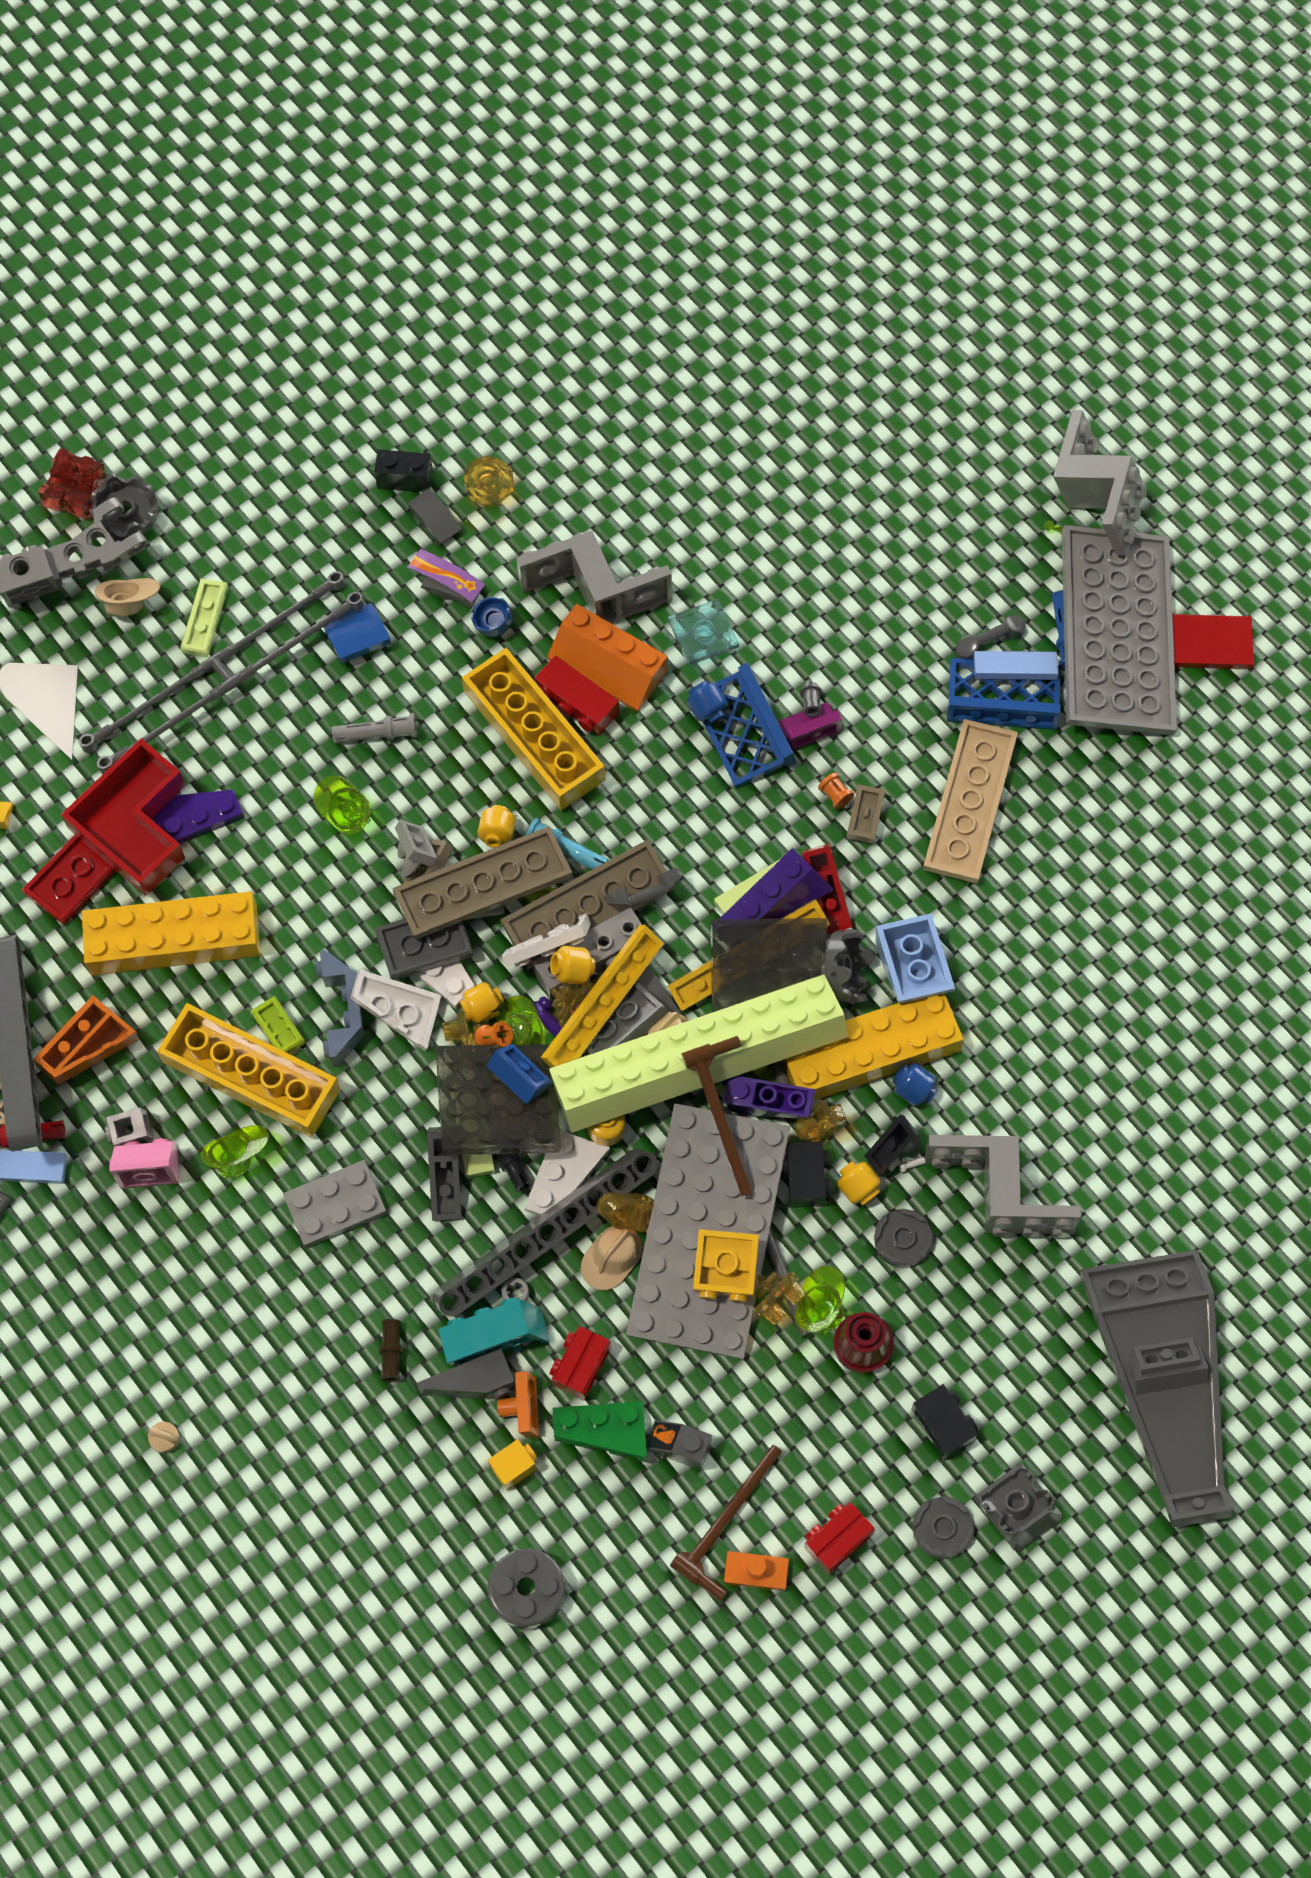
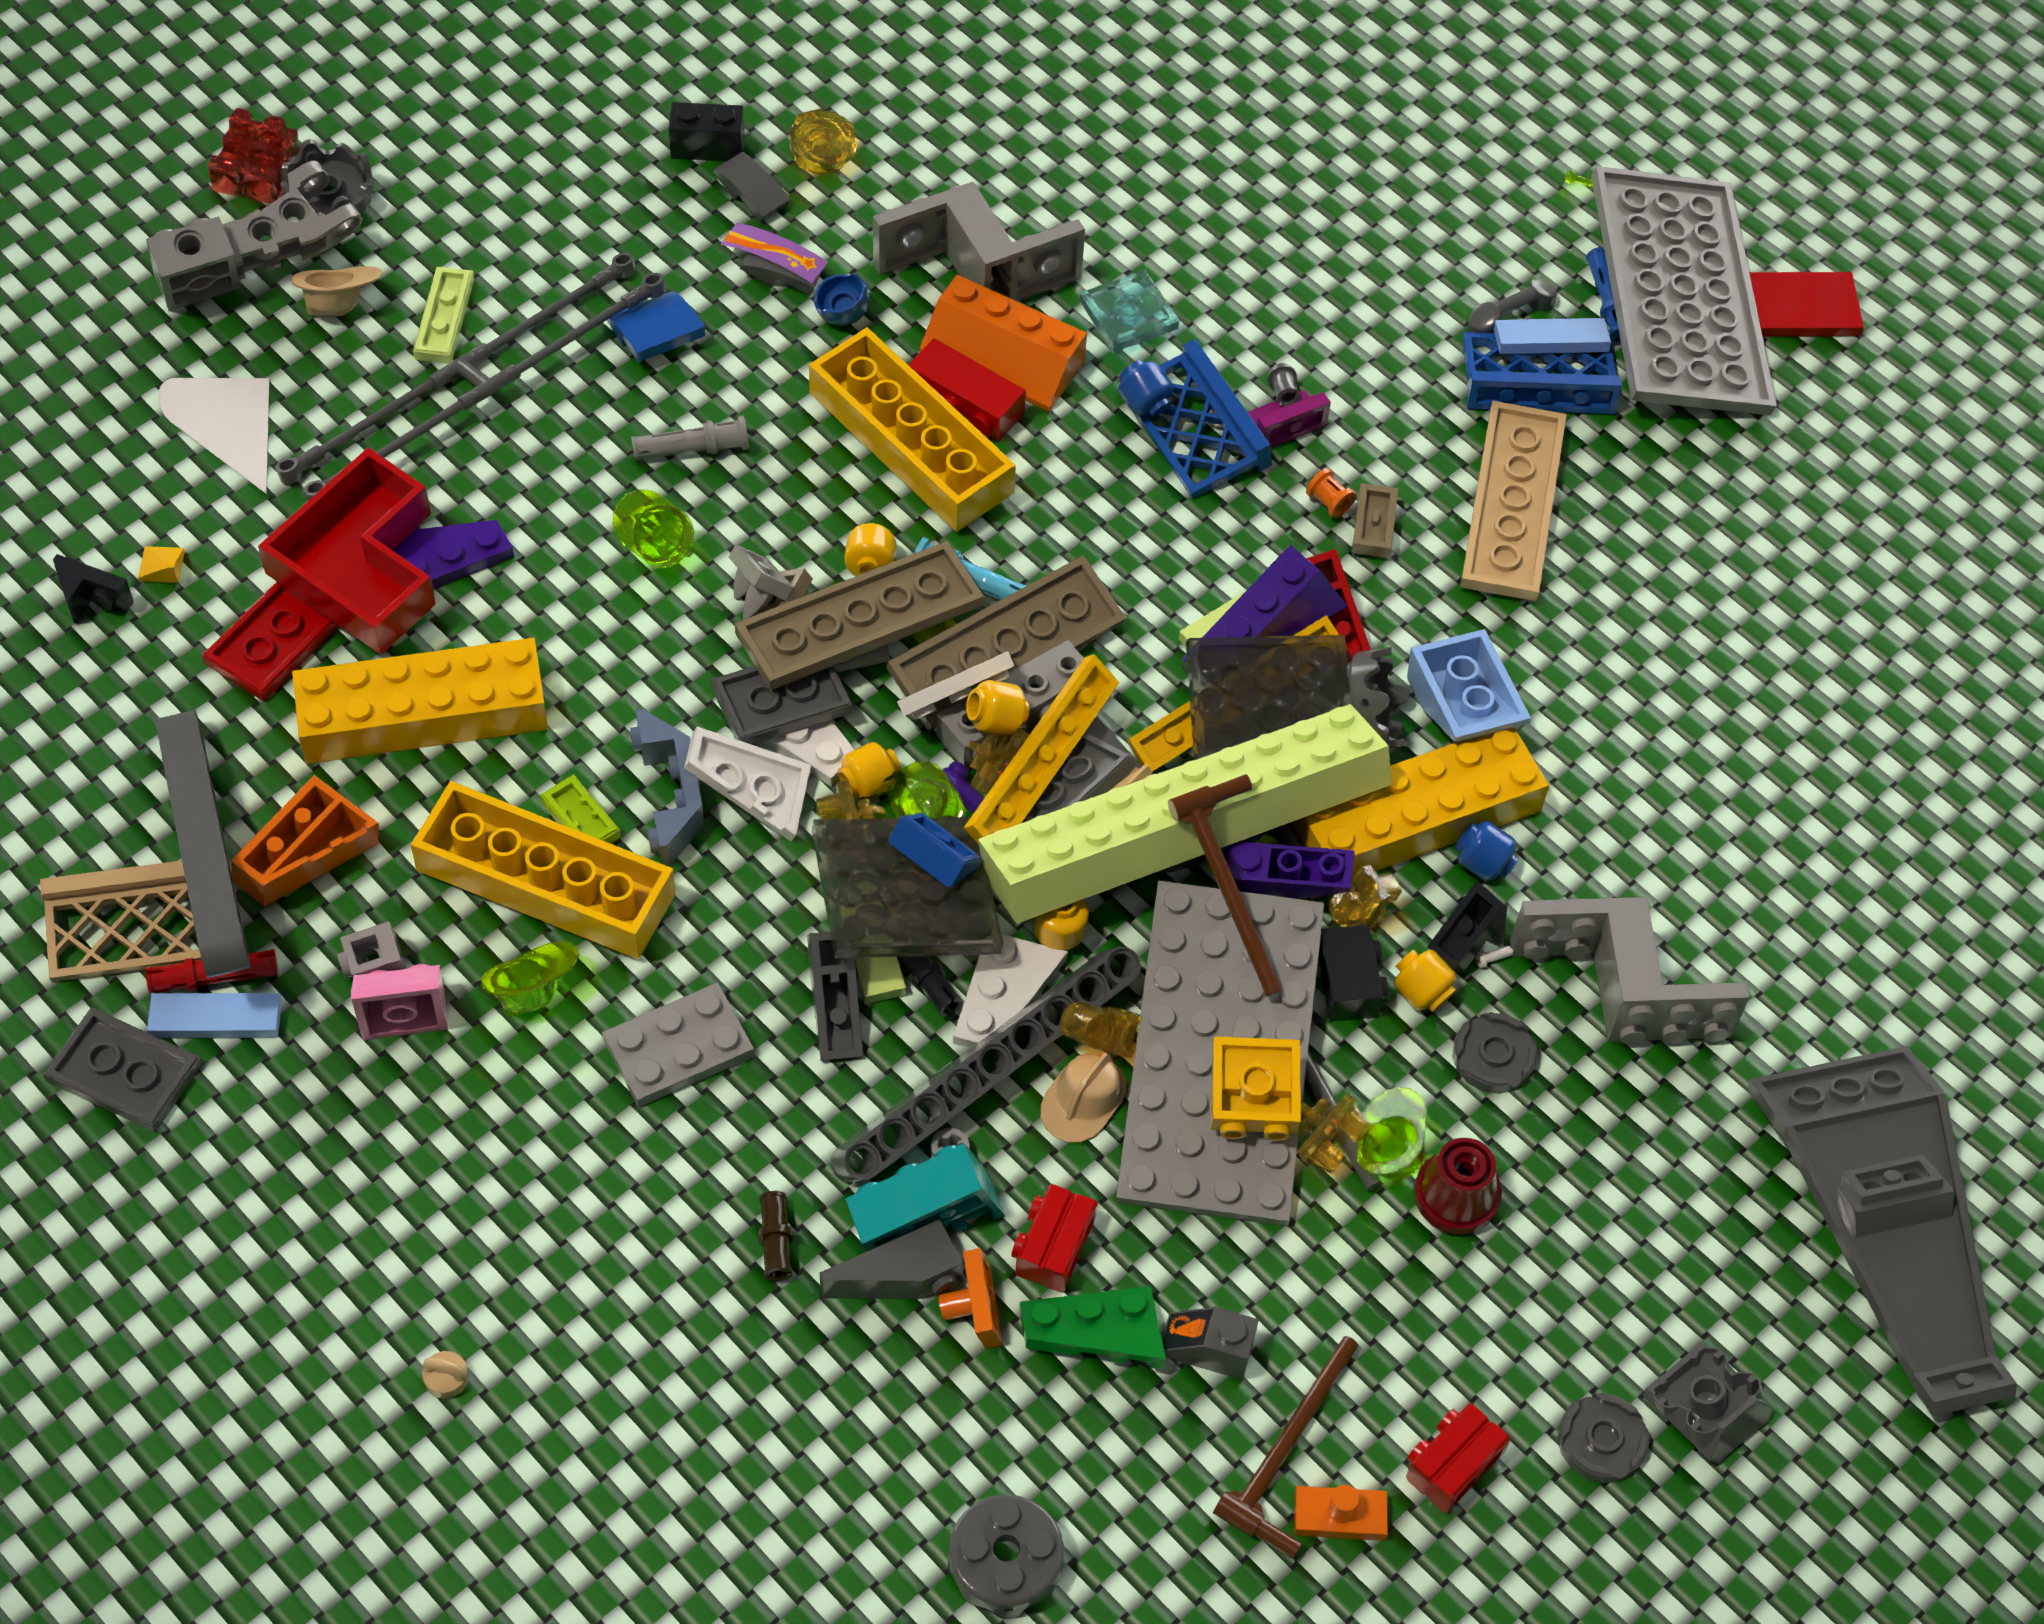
camera: 10 degrees left, 10 degrees down
orange bush [475,1021,513,1051] -> none
yellow brick [488,1439,538,1491] -> none
dark grey bar [605,868,681,908] -> none
black piece [911,1384,978,1460] -> none
light grey bracket [1053,410,1147,555] -> none

